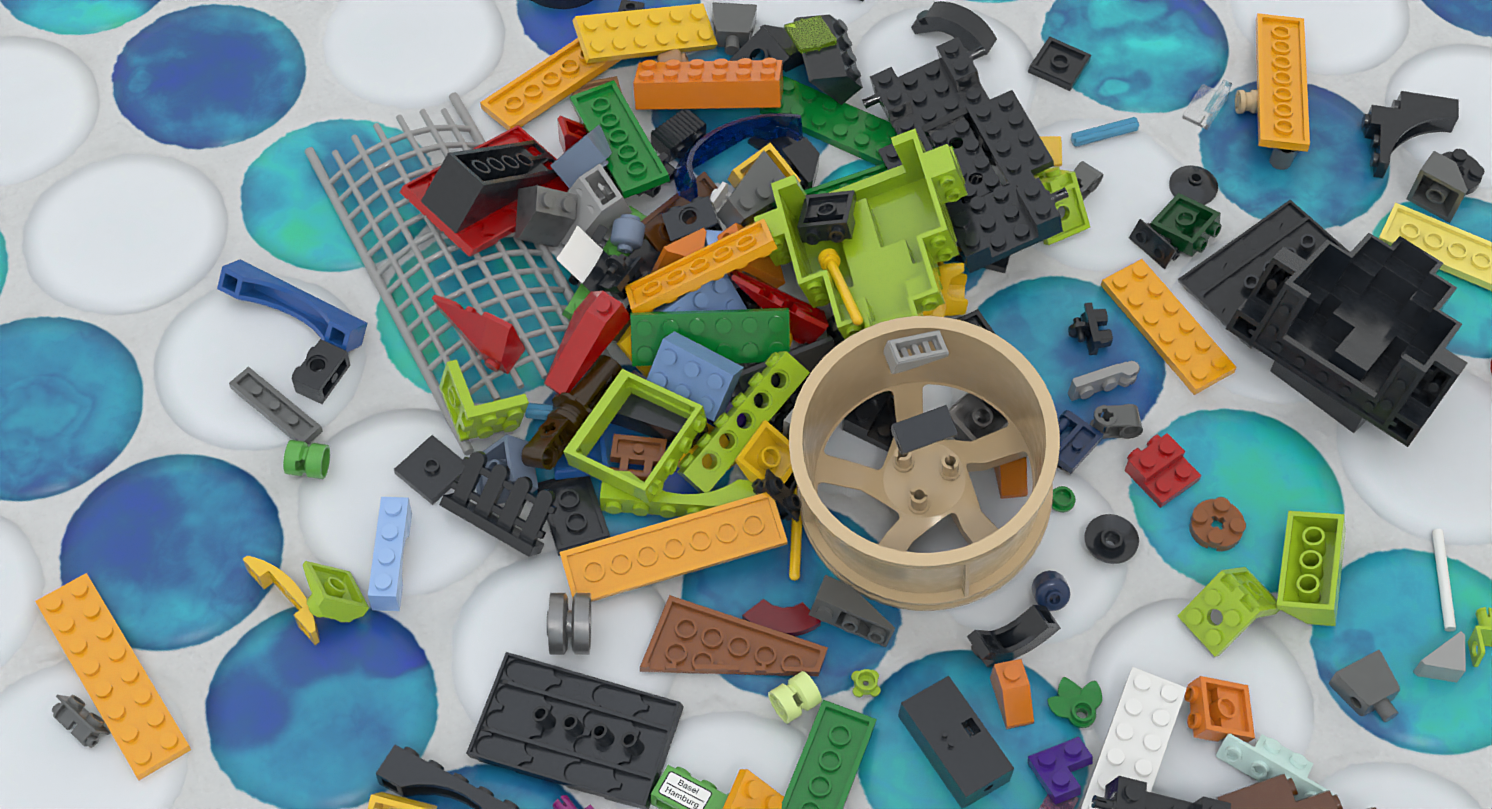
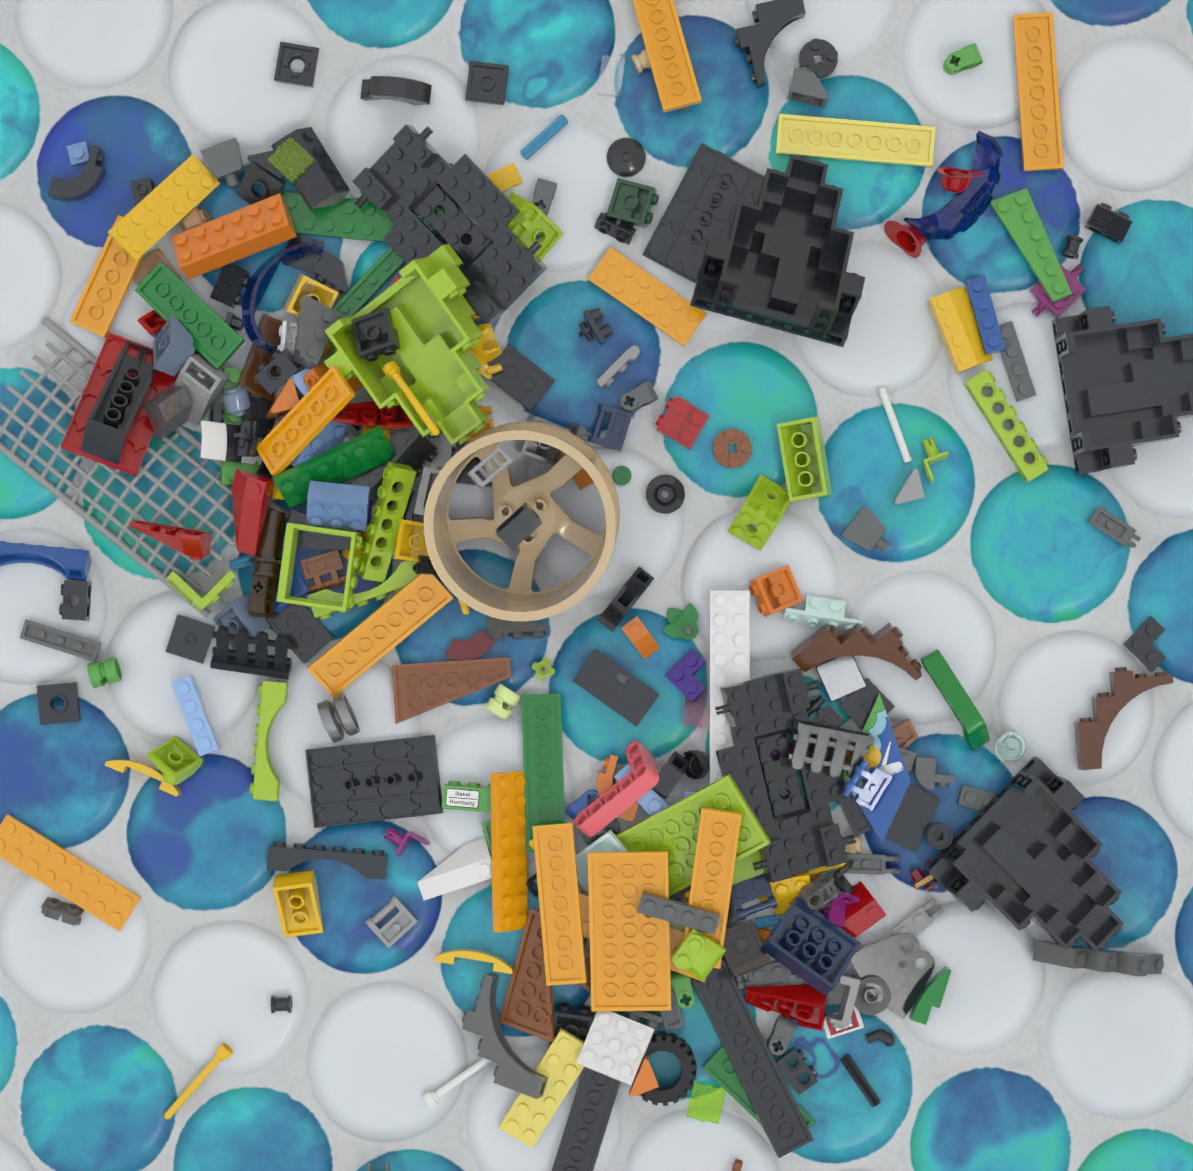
camera: 15 degrees left, 30 degrees up
dark blue head [1031,570,1071,611] -> none
none -> black piece [37,682,81,725]
none -> lime arch [250,681,289,801]

